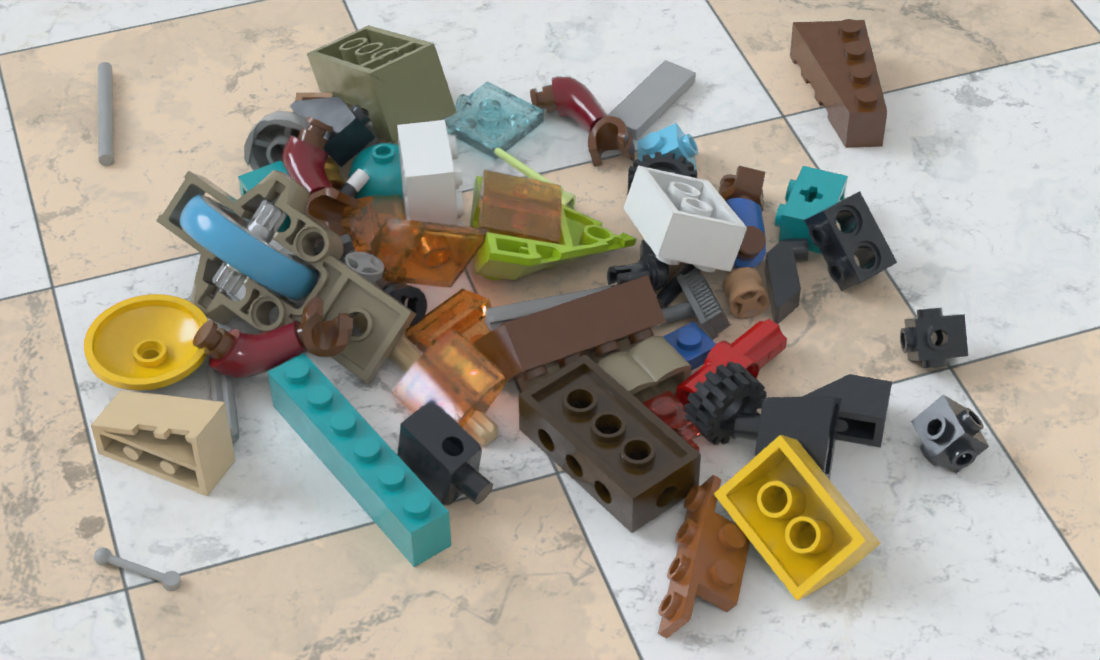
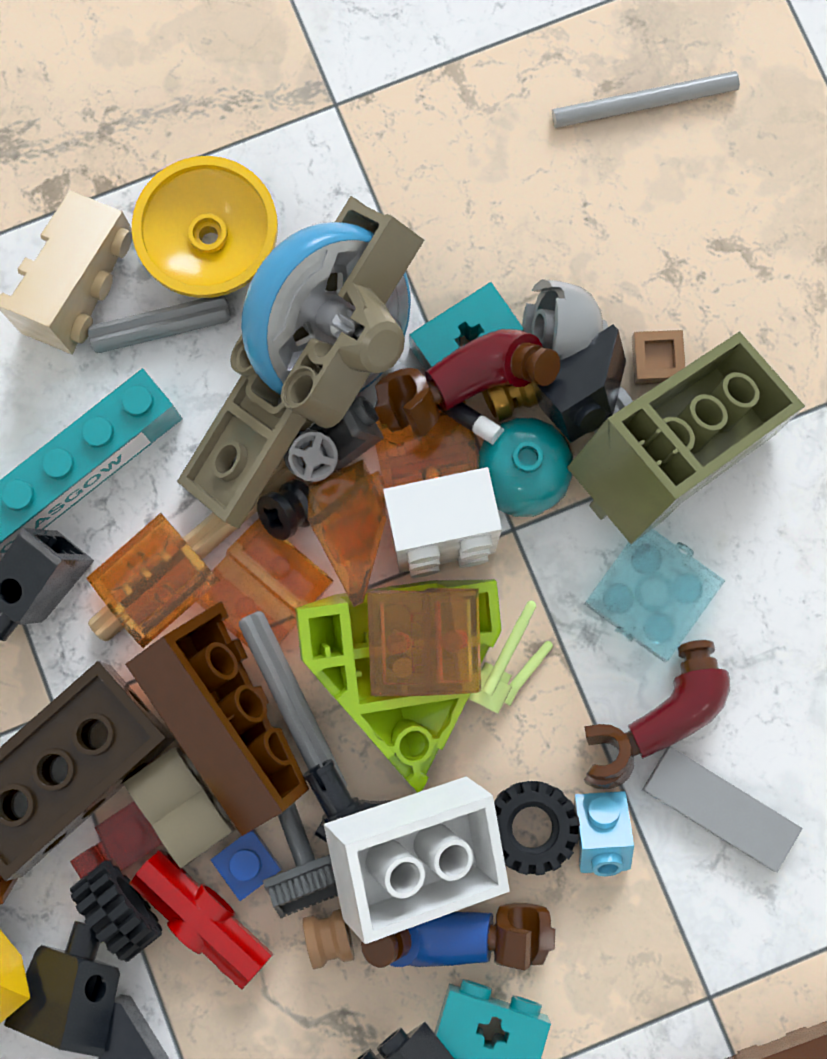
camera: 90 degrees right, 35 degrees up
piece [193,295,353,379] -> none
black piece [764,238,809,324] -> none

